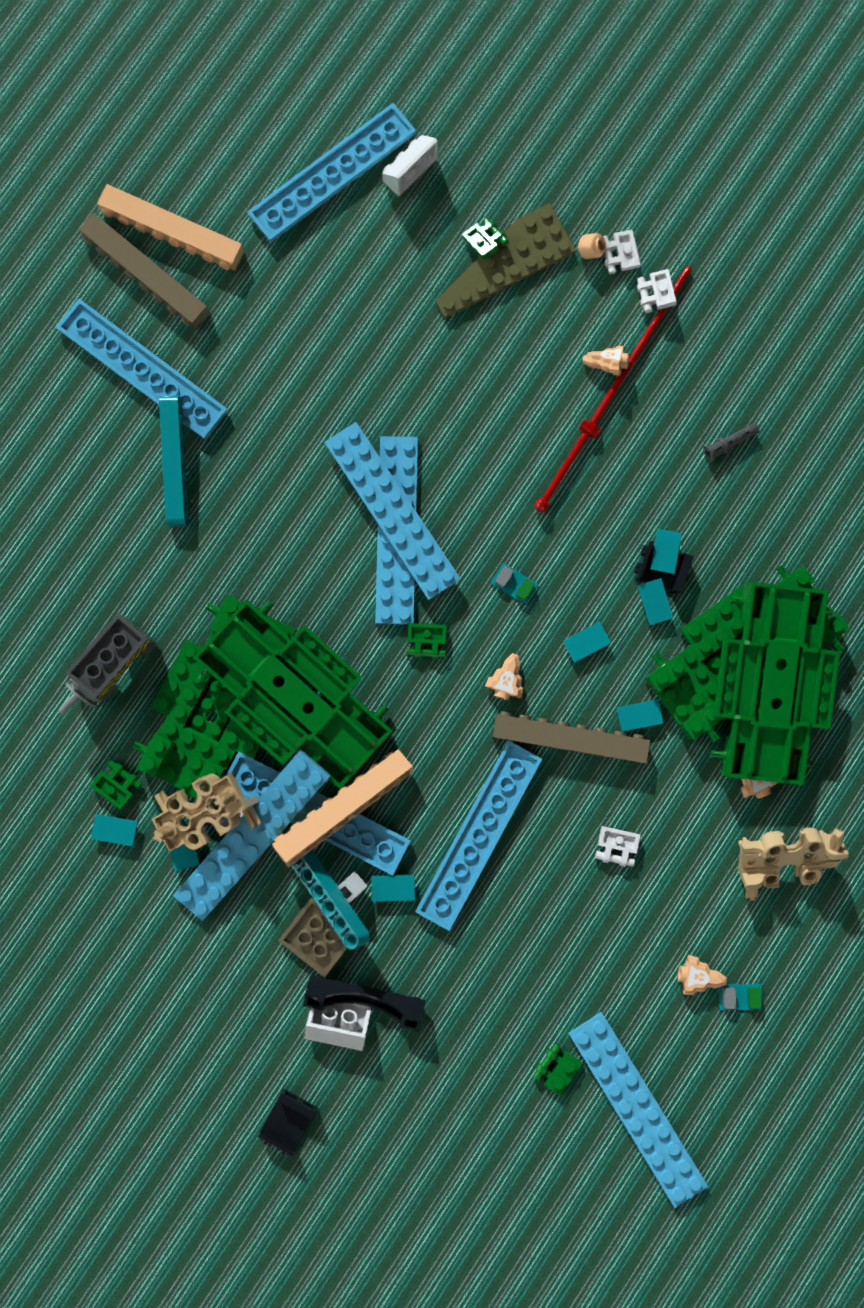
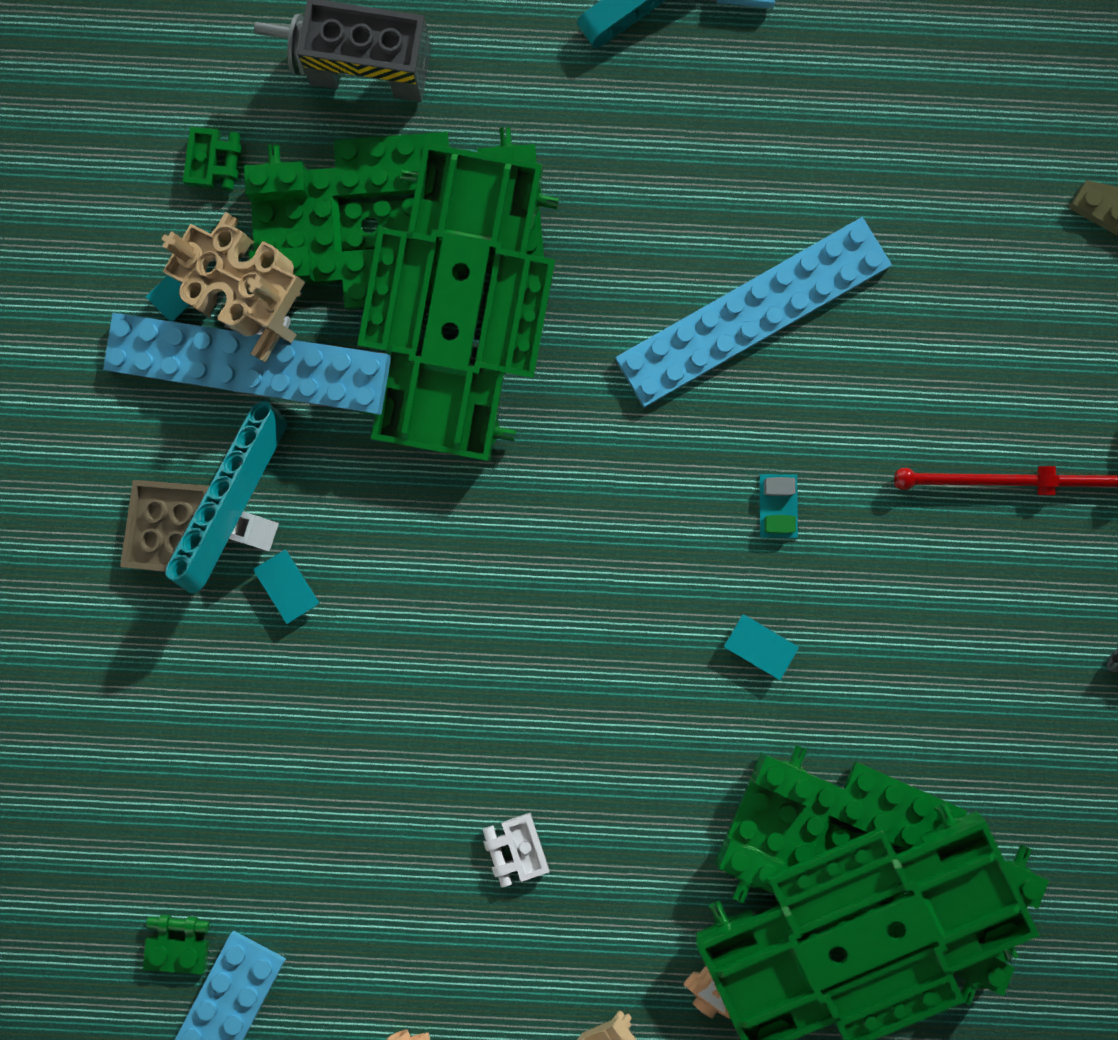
camera: 60 degrees right, 0 degrees up
teal piece [91,814,138,847] -> none
medium azure plate [226,752,411,876] -> none
light nougat brick [272,749,413,868] -> none
black arch [303,975,426,1031] -> none
white slope [304,1003,371,1051] -> none
medium azure plate [324,422,461,601] -> none
green plate [407,623,447,659] -> none
medium azure plate [415,740,542,931] -> none
light nougat rock [485,653,523,701] -> none
dark tan brick [492,711,650,763] -> none
teal piece [617,699,663,732] -> none
black panel [634,541,694,595] -> none
teal piece [637,578,673,626] -> none
teal piece [650,529,682,574] -> none

